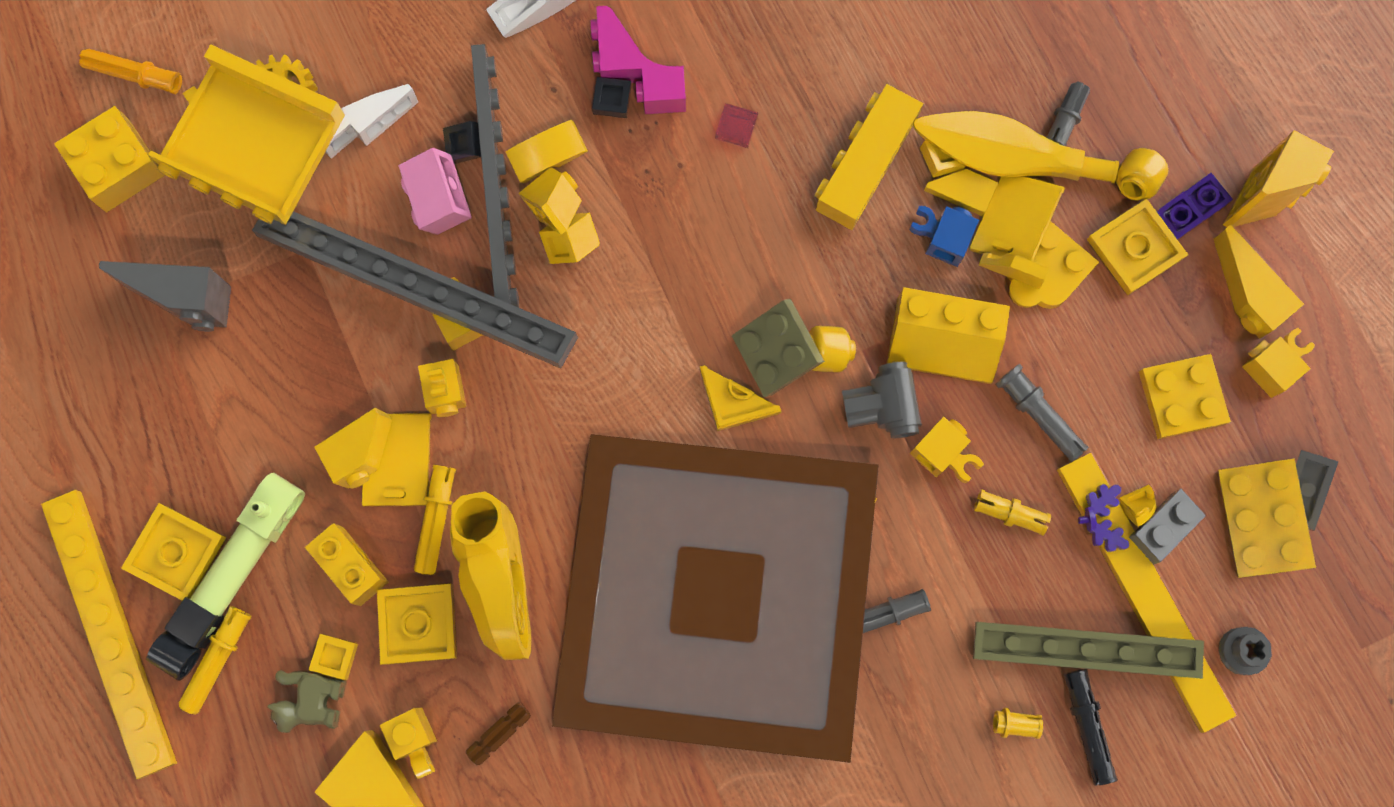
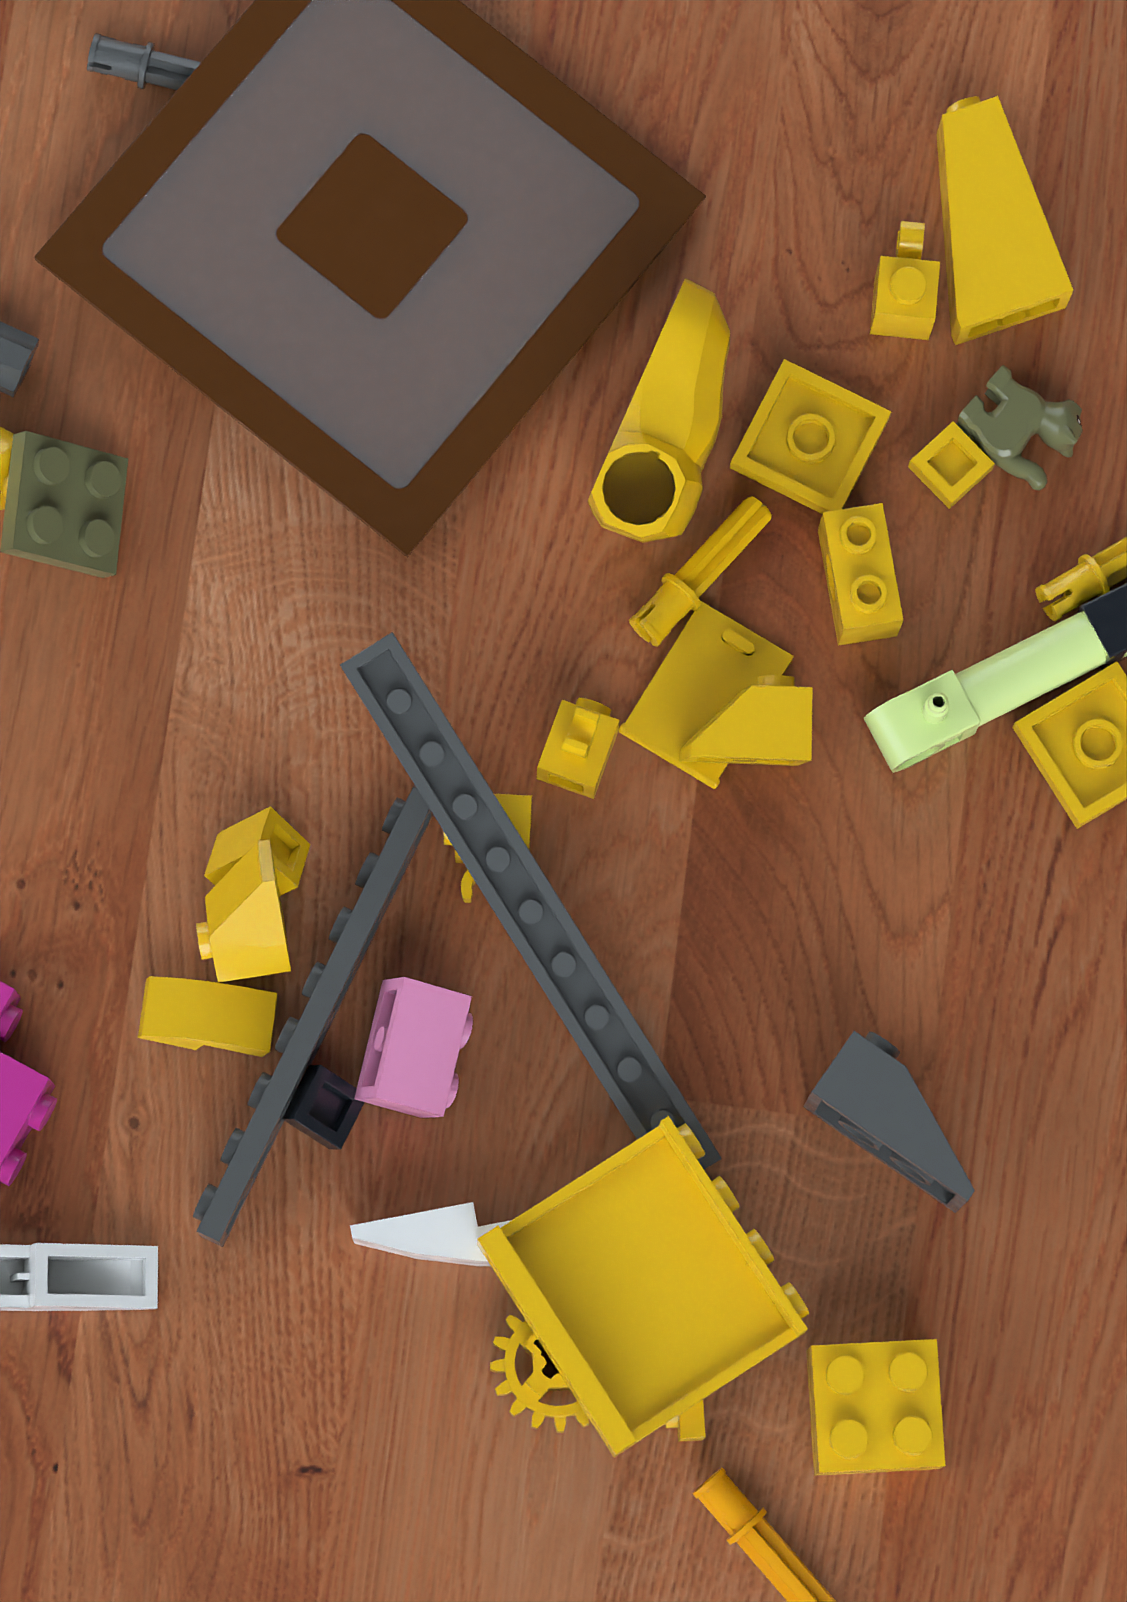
camera: 150 degrees left, 0 degrees up
reddish brown axle [466,703,531,765] -> none
black plate [592,77,632,118] -> none
yellow tile [699,365,781,431] -> none

